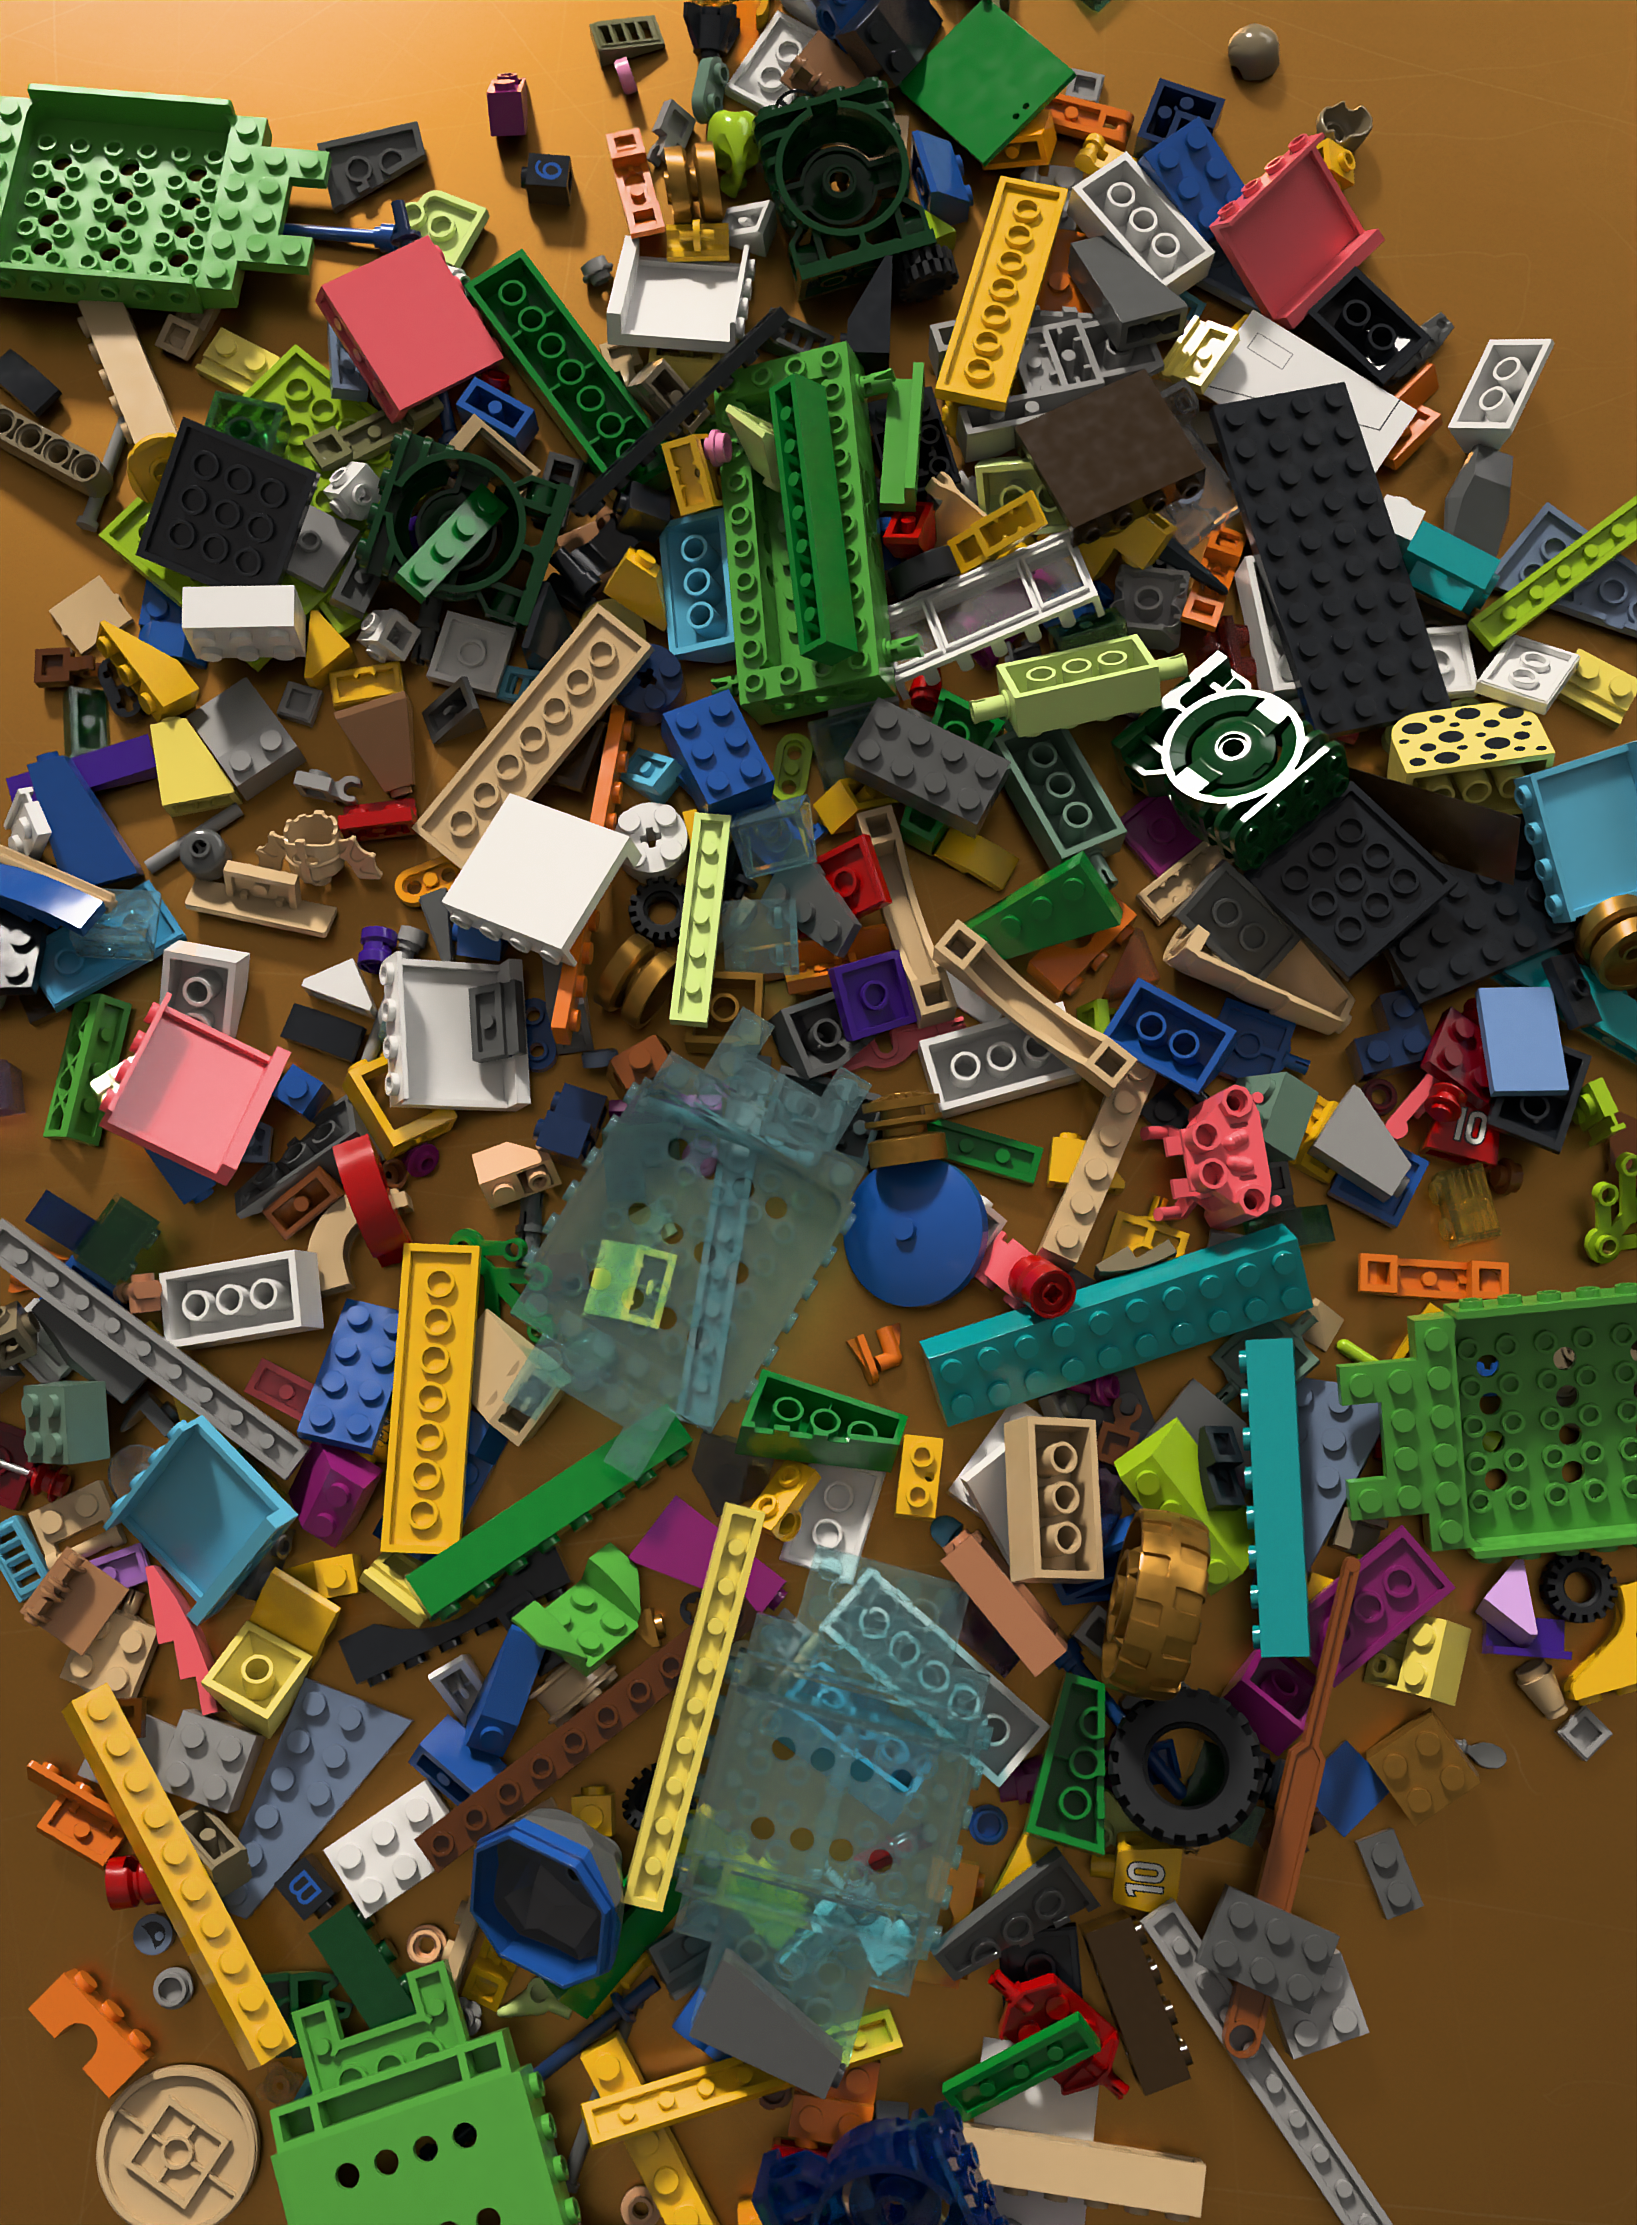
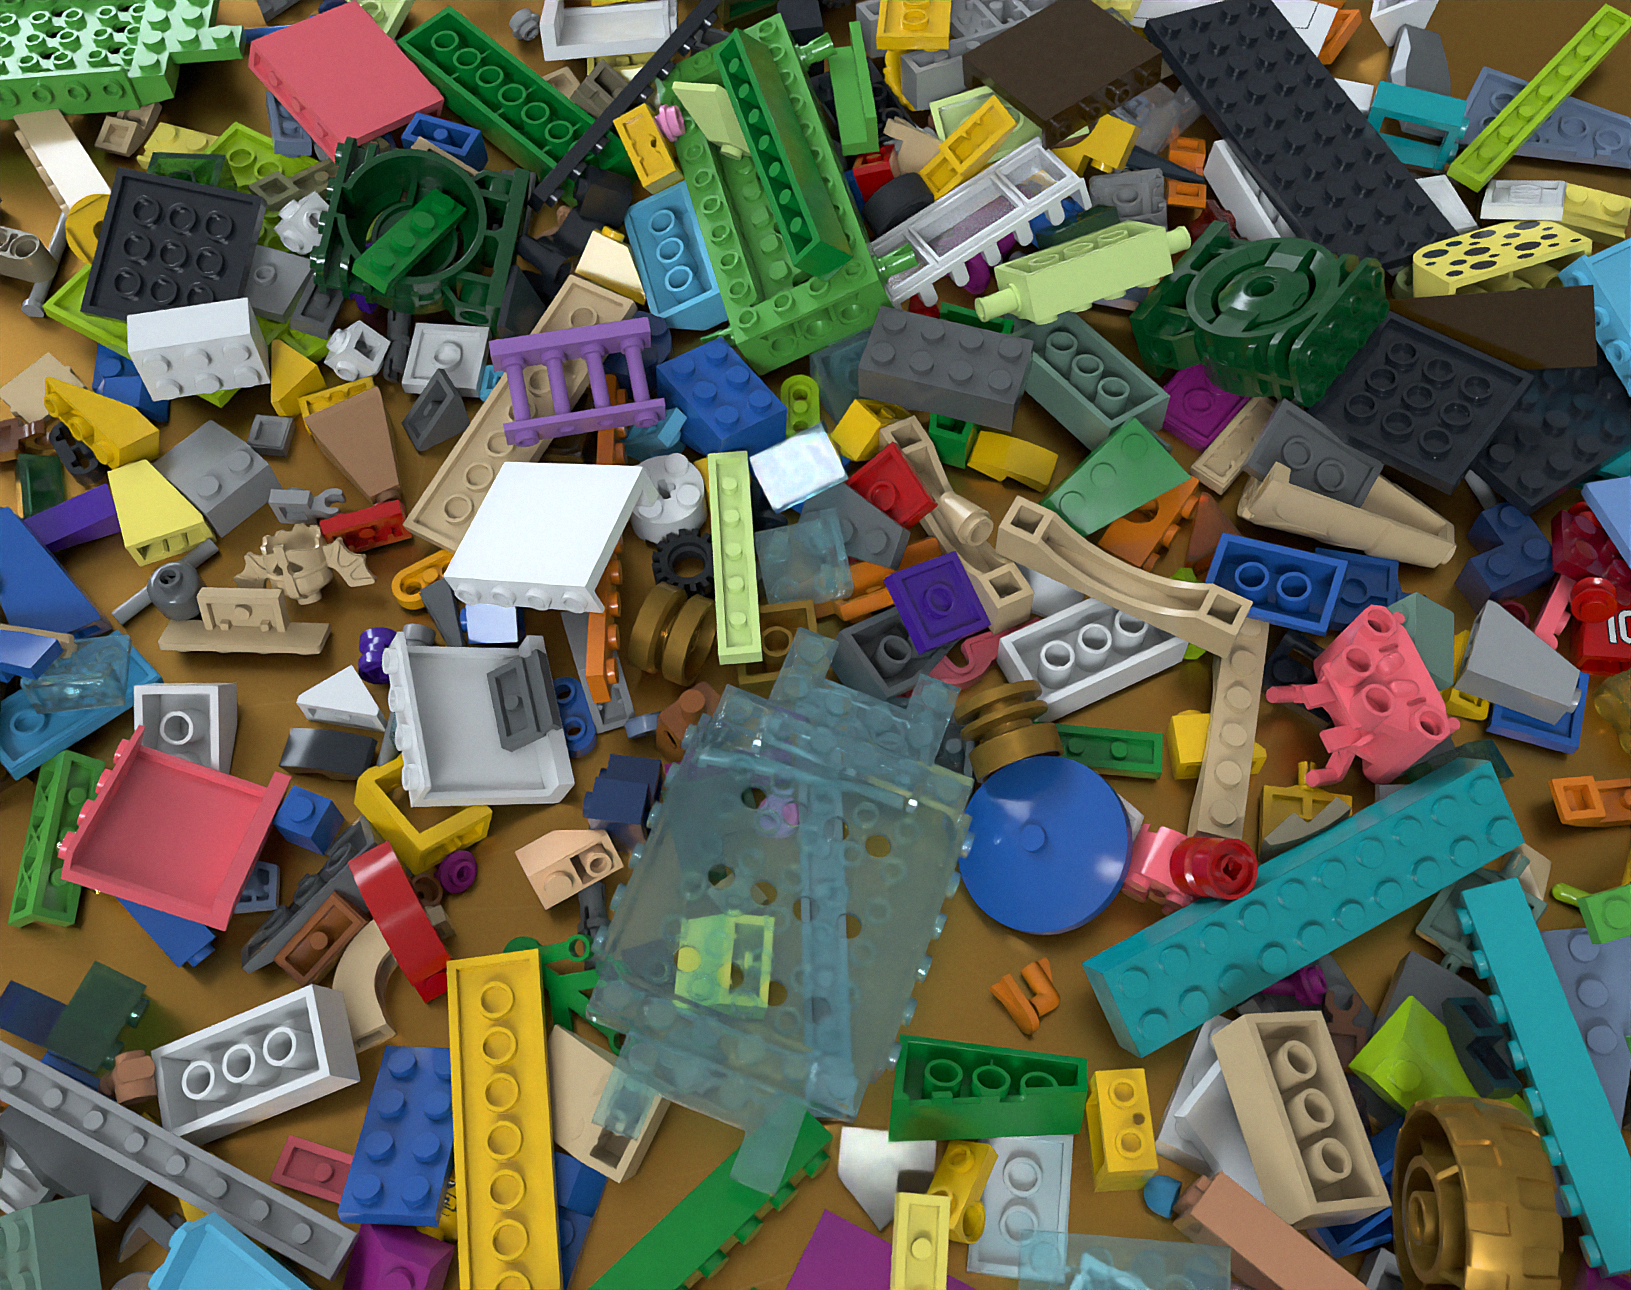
camera: 10 degrees left, 15 degrees down
none -> medium lavender fence [488,317,665,447]
none -> tan cone [936,491,993,546]

